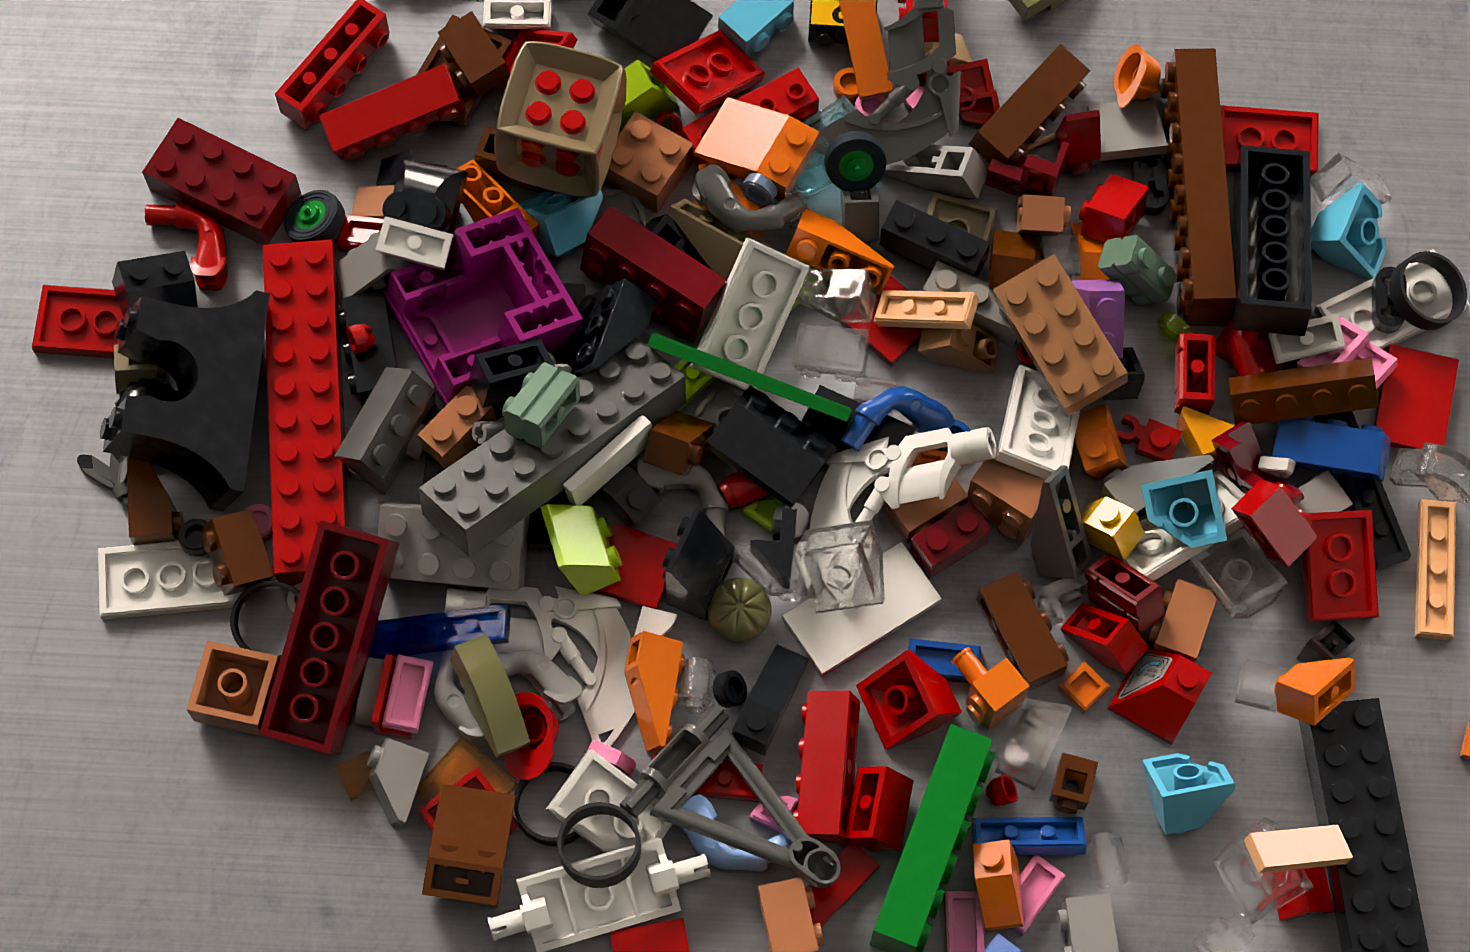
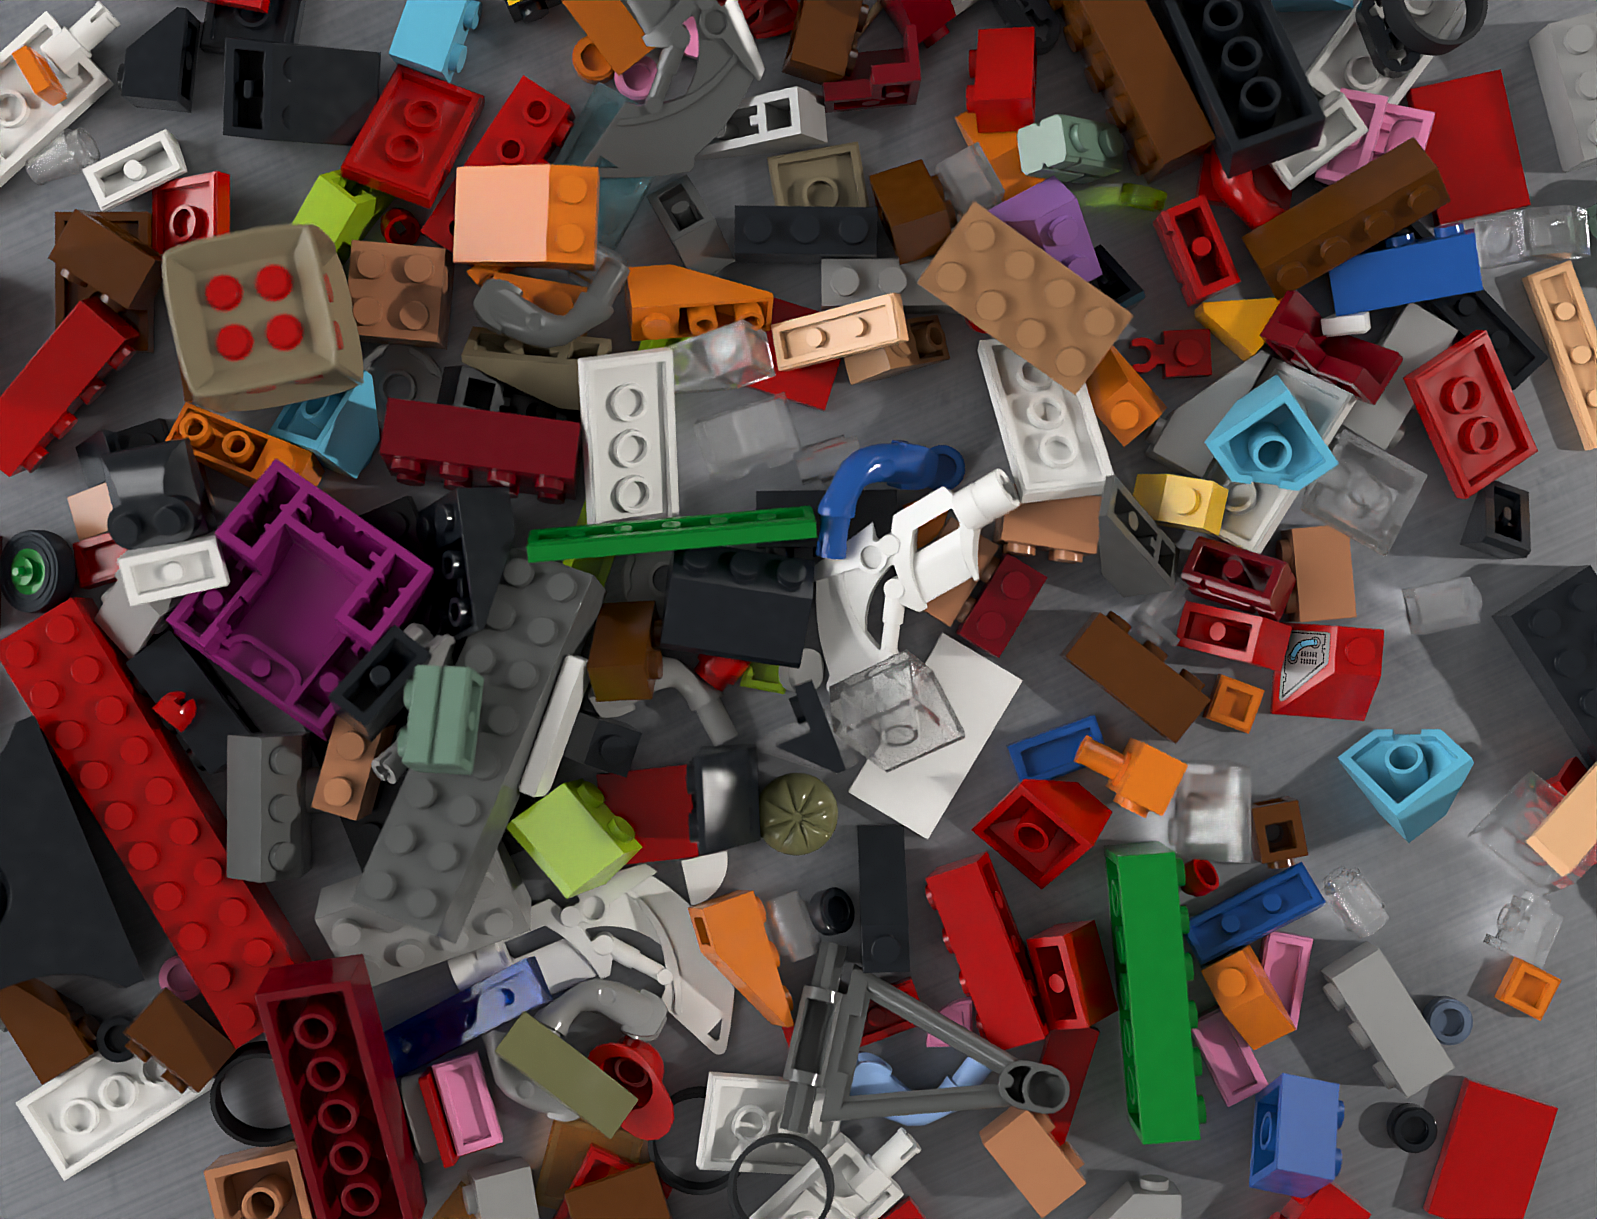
camera: 30 degrees left, 20 degrees up
bright pink tile [587,740,636,775] -> none
sand blue tile [741,173,778,206] -> none
black wheel [824,131,887,192] -> none
nougat brick [1015,195,1071,236] -> none
red brick [1231,479,1318,567] -> none
orange slope [1274,658,1355,726] -> none

